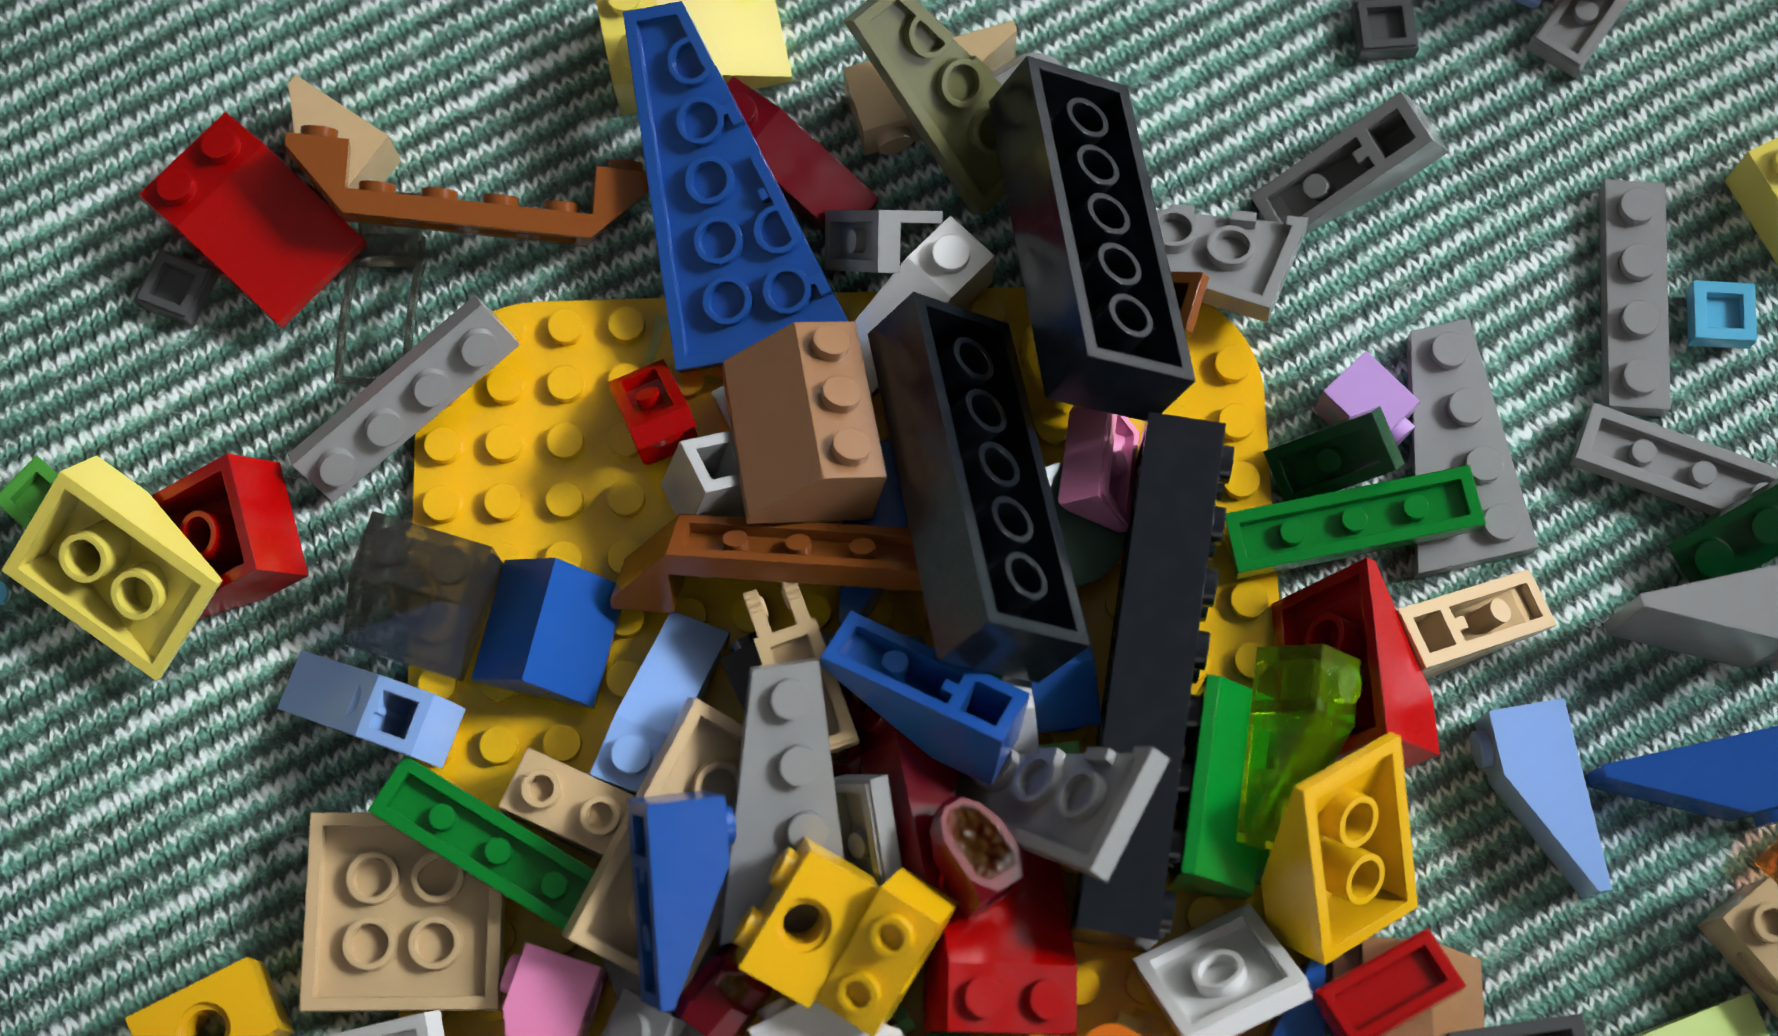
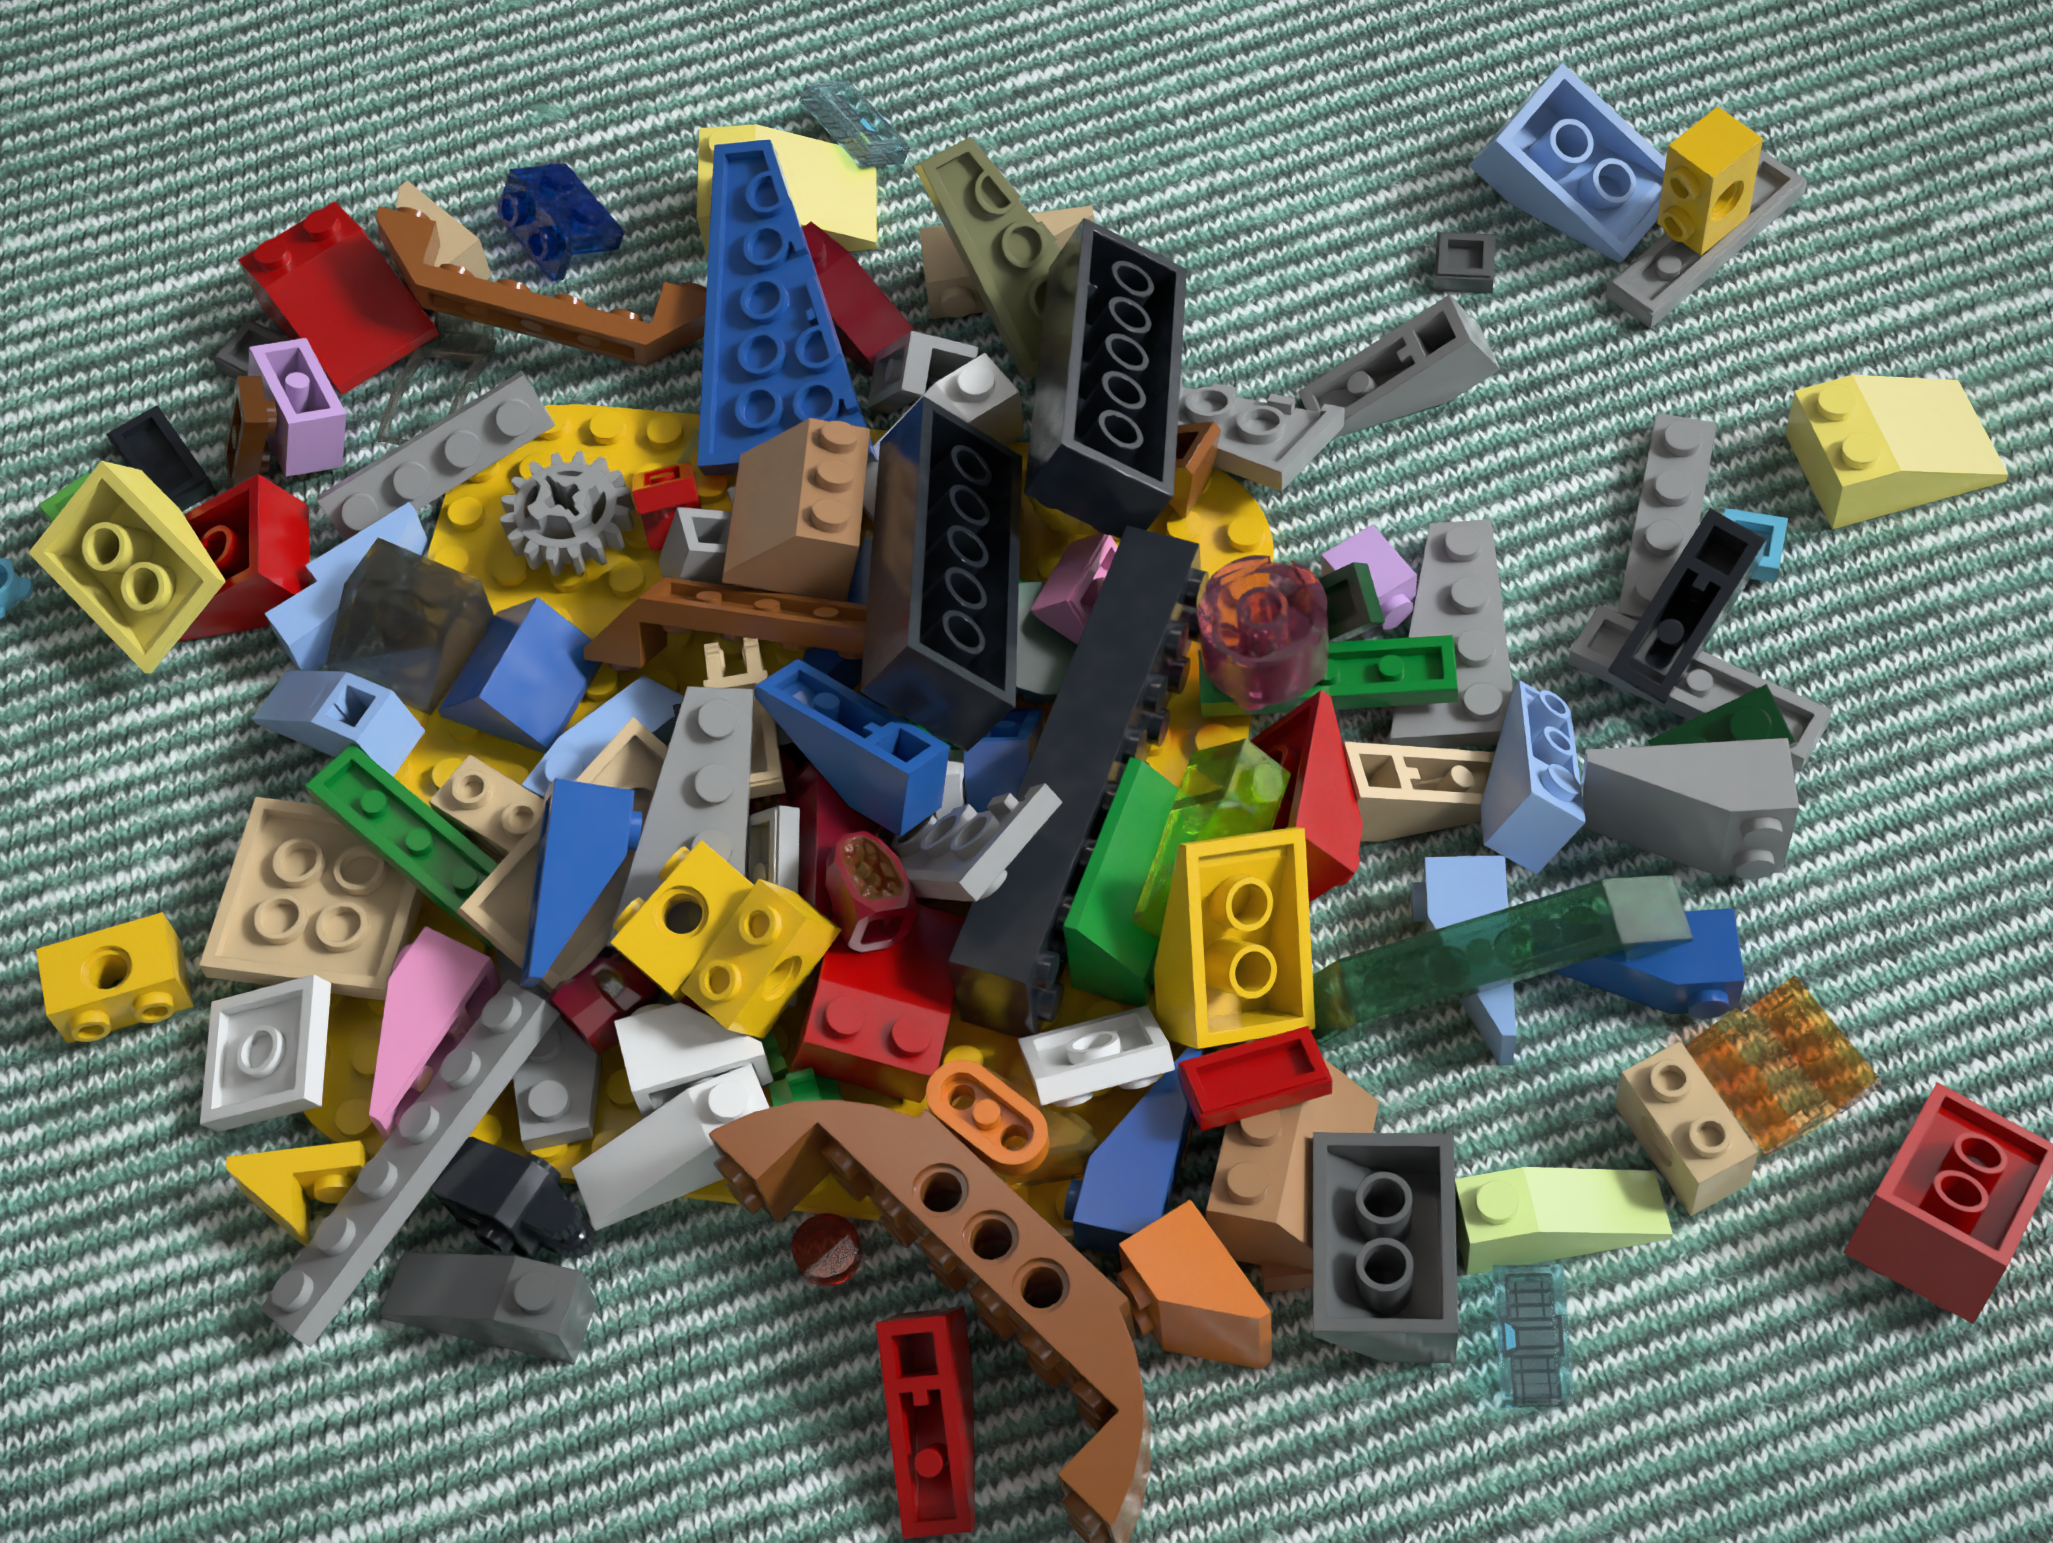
camera: 15 degrees right, 15 degrees down
none -> black tile [106,405,216,512]
none -> reddish brown plate [224,376,277,489]
none -> lavender brick [248,338,346,477]
none -> light blue slope [265,502,429,671]
none -> clear blue bracket [497,163,625,282]
none -> light grey gear [500,451,635,576]
none -> clear pink brick [1197,555,1329,710]
none -> clear green slope [1310,875,1693,1053]
none -> light blue slope [1480,680,1585,875]
none -> black slope [1608,508,1766,704]

